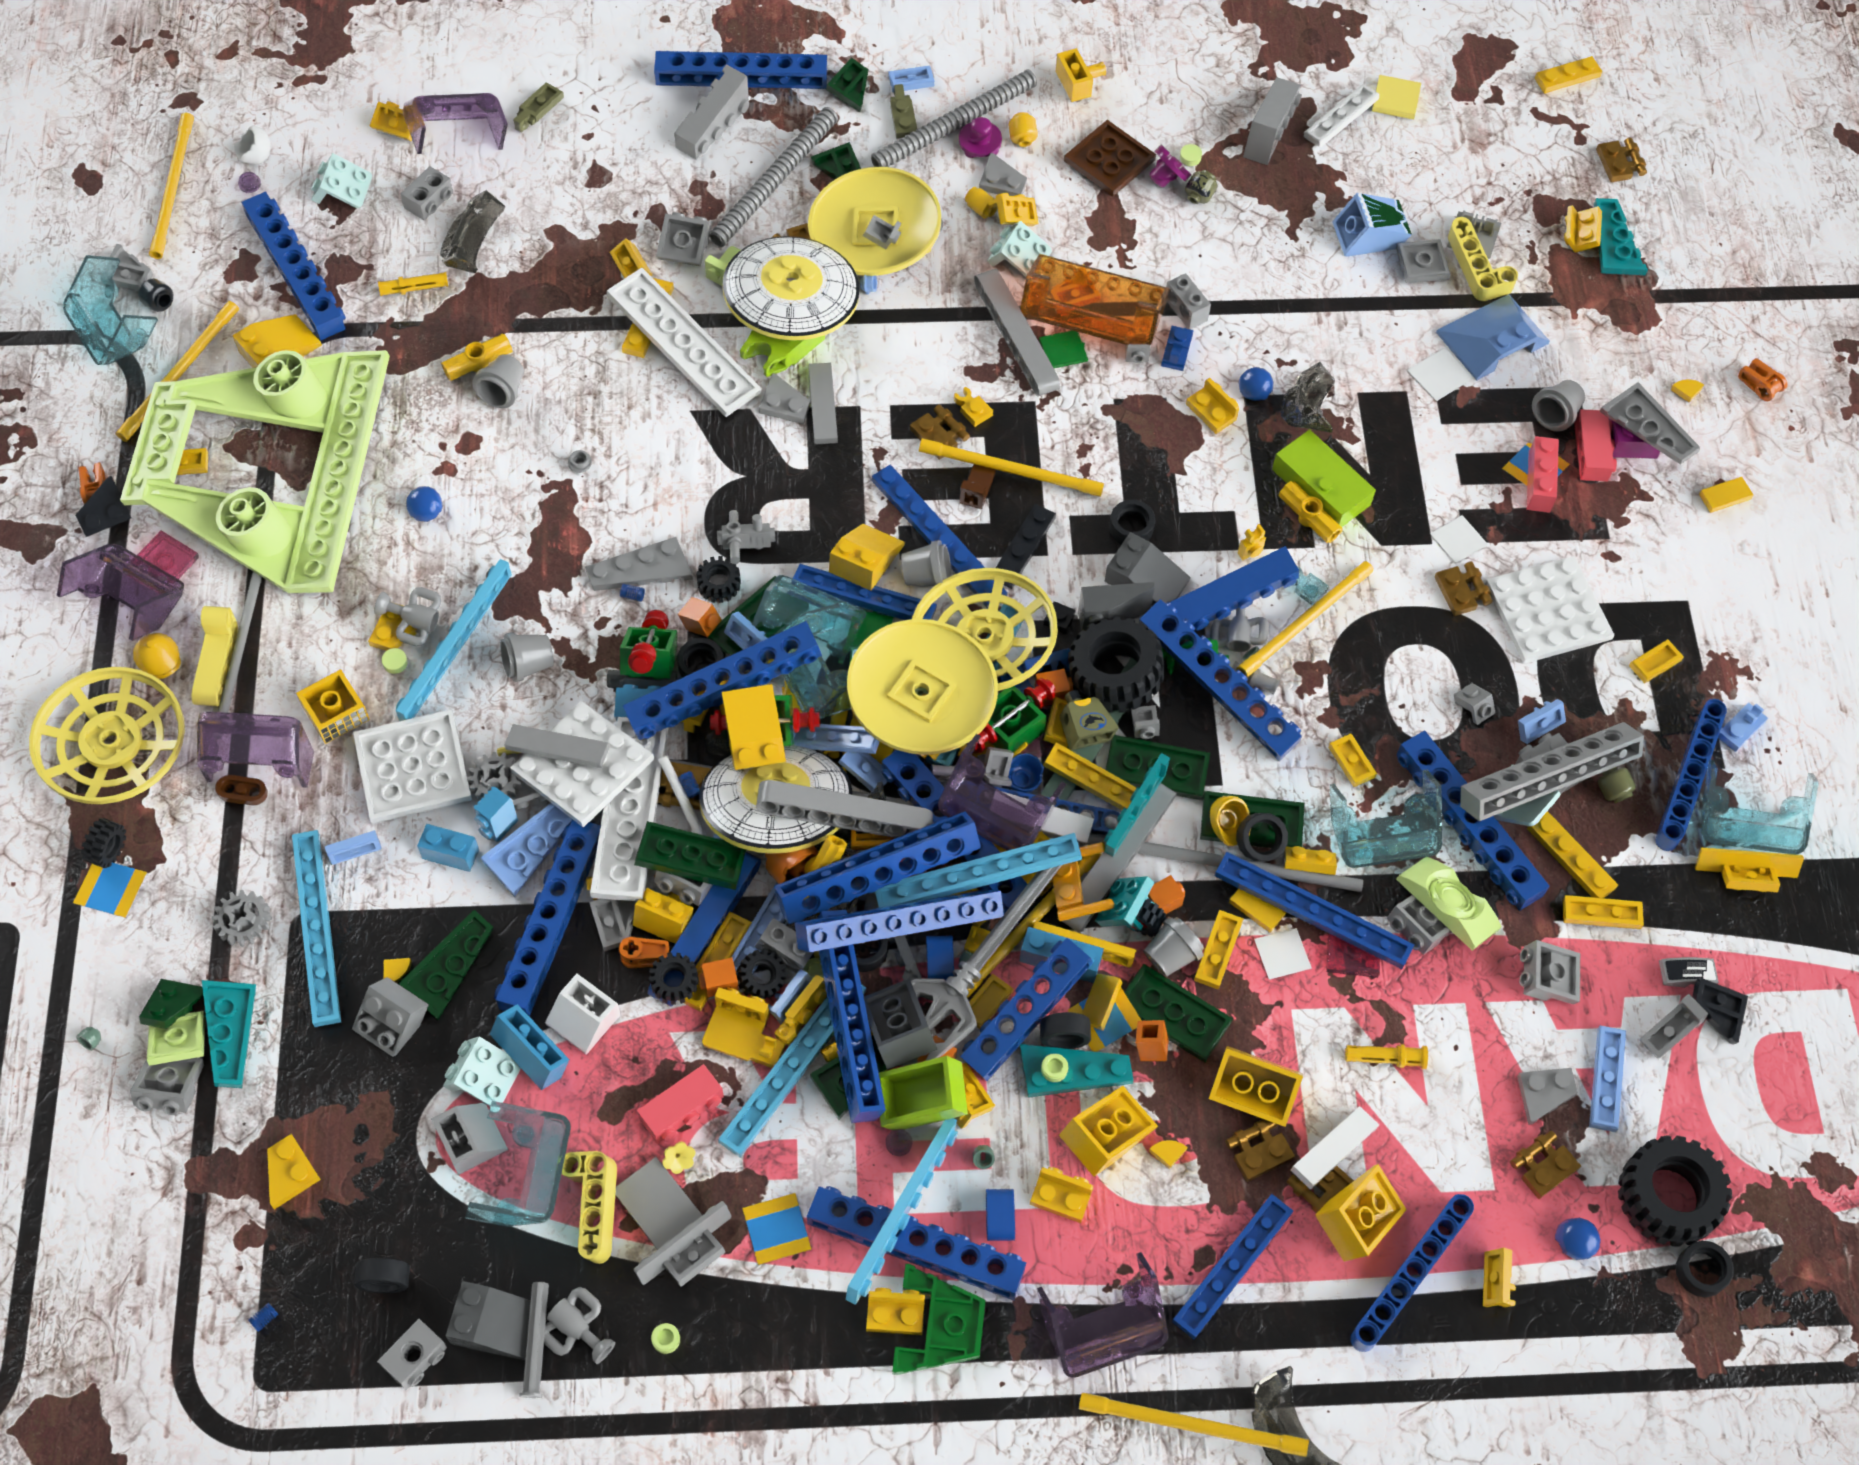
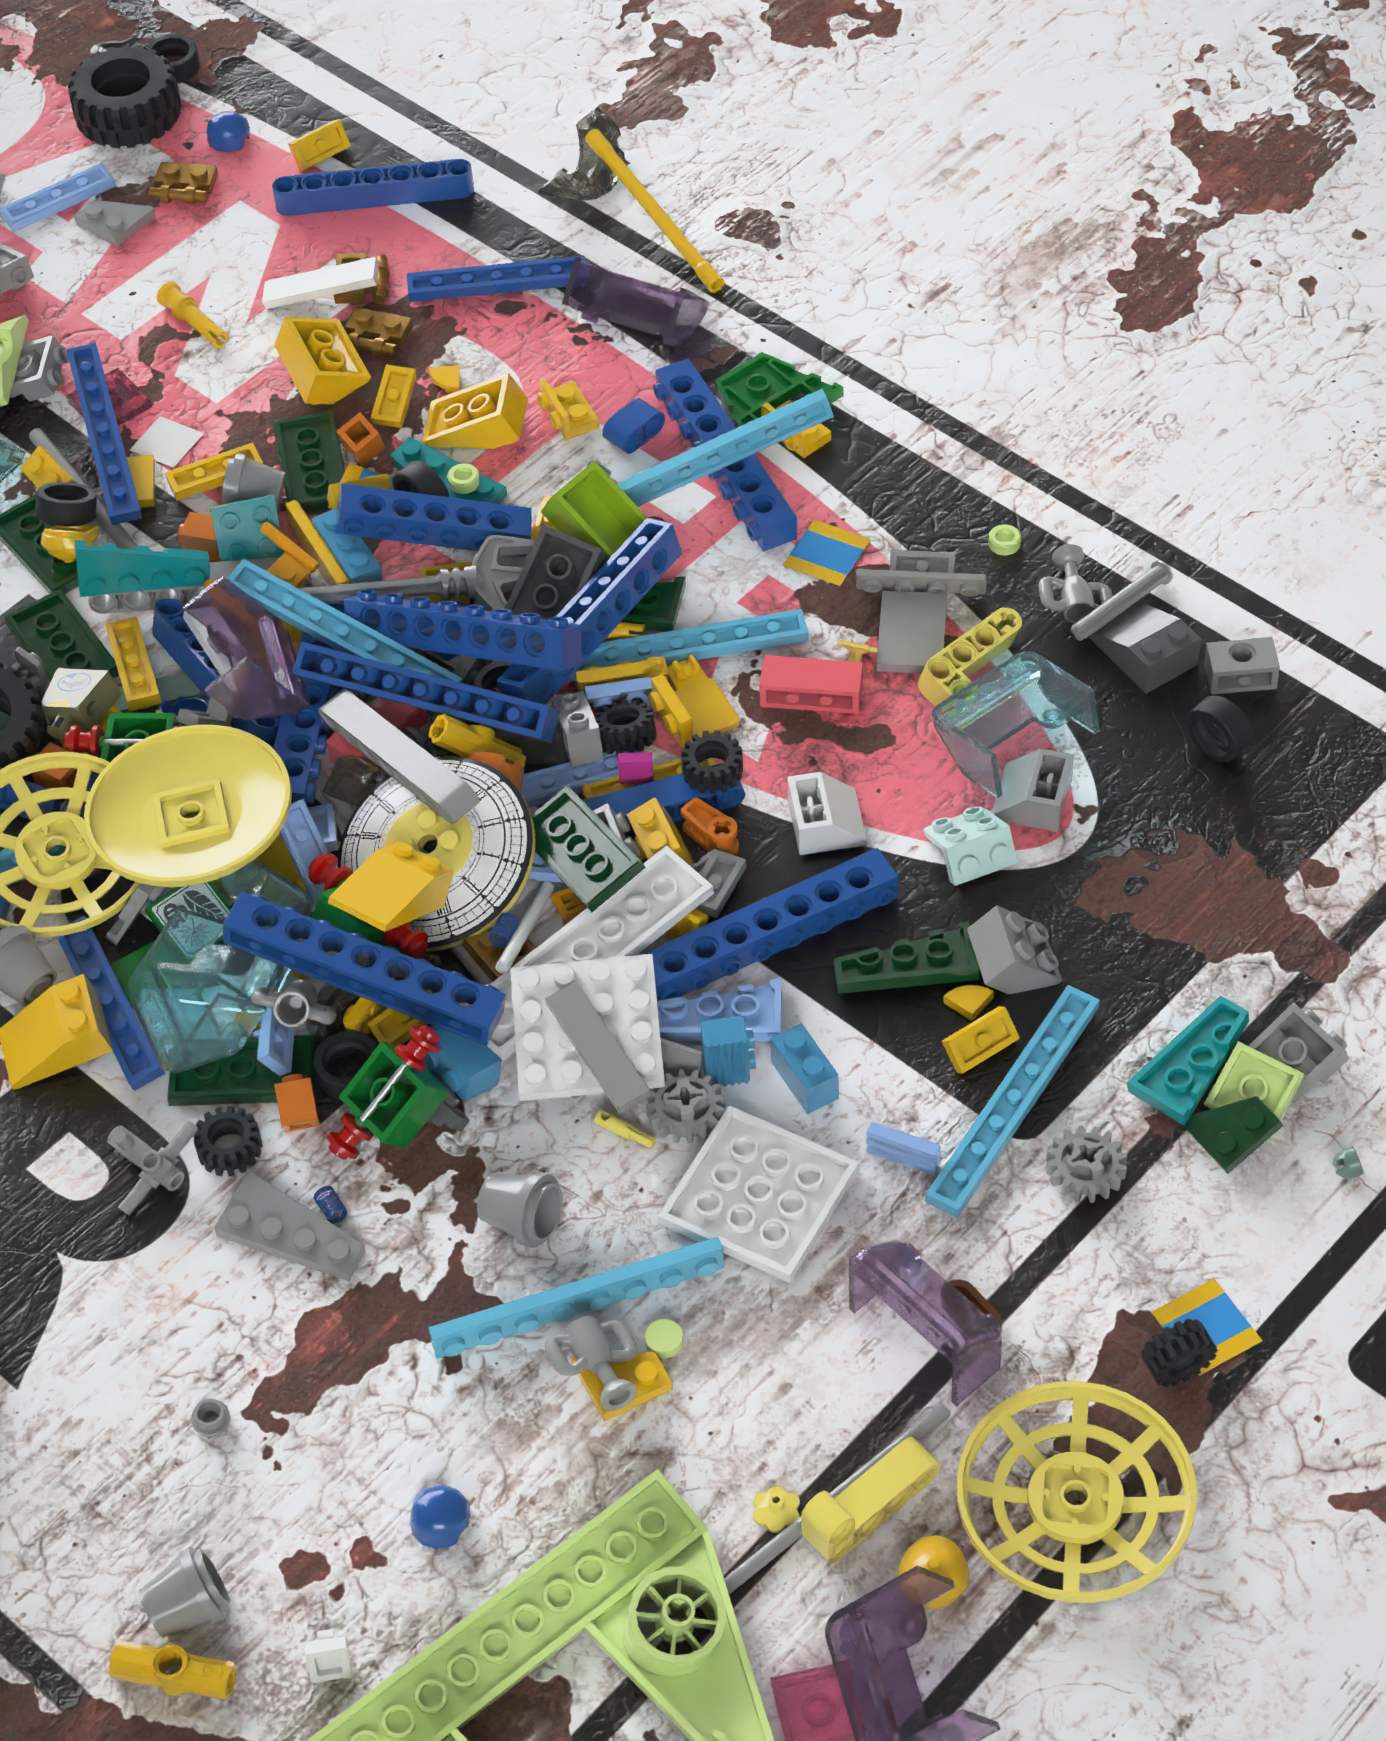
camera: 130 degrees left, 10 degrees down
blue piece [248,1303,279,1332] -> none
yellow wing [267,1134,321,1210] -> none
yellow brick [296,669,370,744] -> none
dark azure brick [490,1004,569,1090] -> none
orange brick [698,958,739,997] -> none
yellow slope [1315,1164,1407,1262] -> none
none -> light grey piece [251,979,337,1027]
none -> white tile [305,1629,352,1683]
none -> yellow plate [371,364,416,428]
none -> dark pink tile [618,752,654,784]
none -> light yellow plant [753,1486,800,1534]
none -> yellow plate [942,1006,1020,1073]

